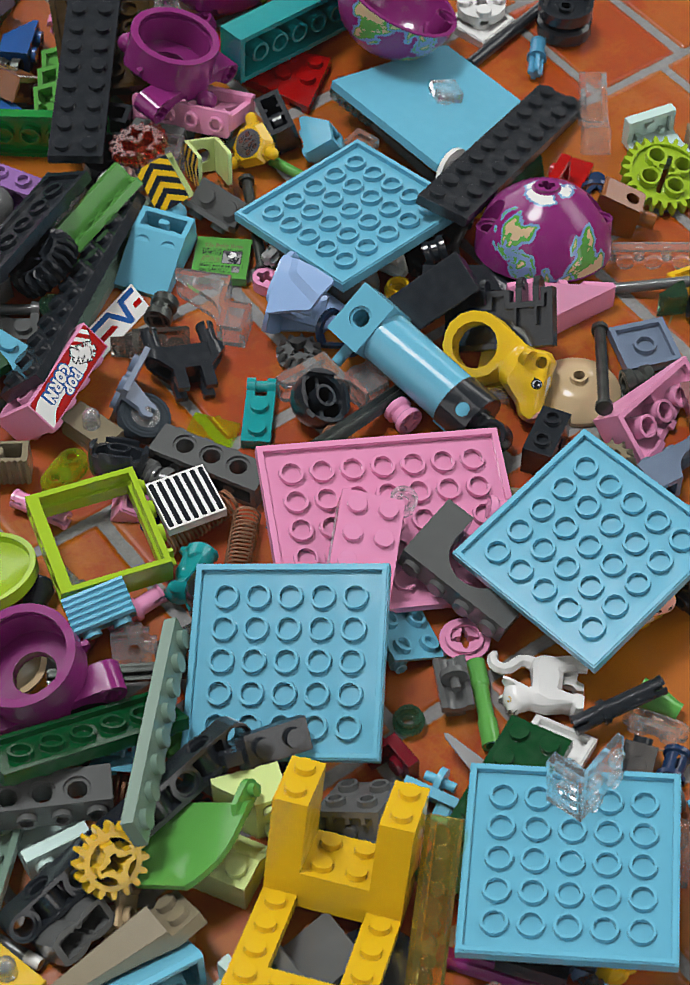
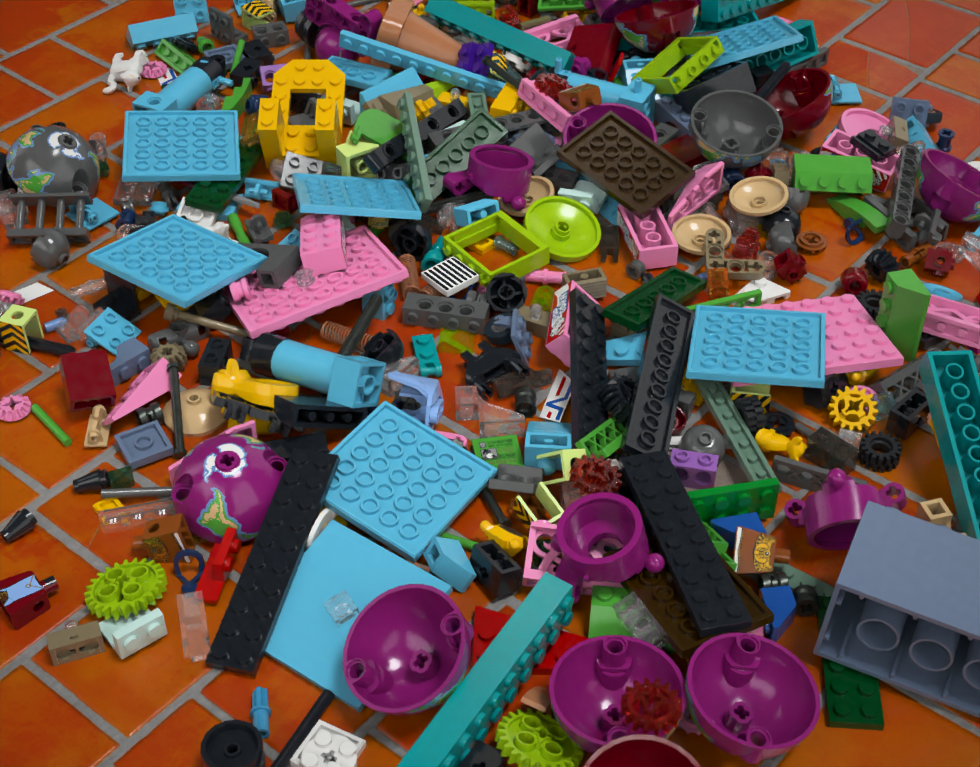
camera: 165 degrees right, 10 degrees down
black hinge [217,715,313,770] -> none
clear bracket [546,733,626,822] -> none

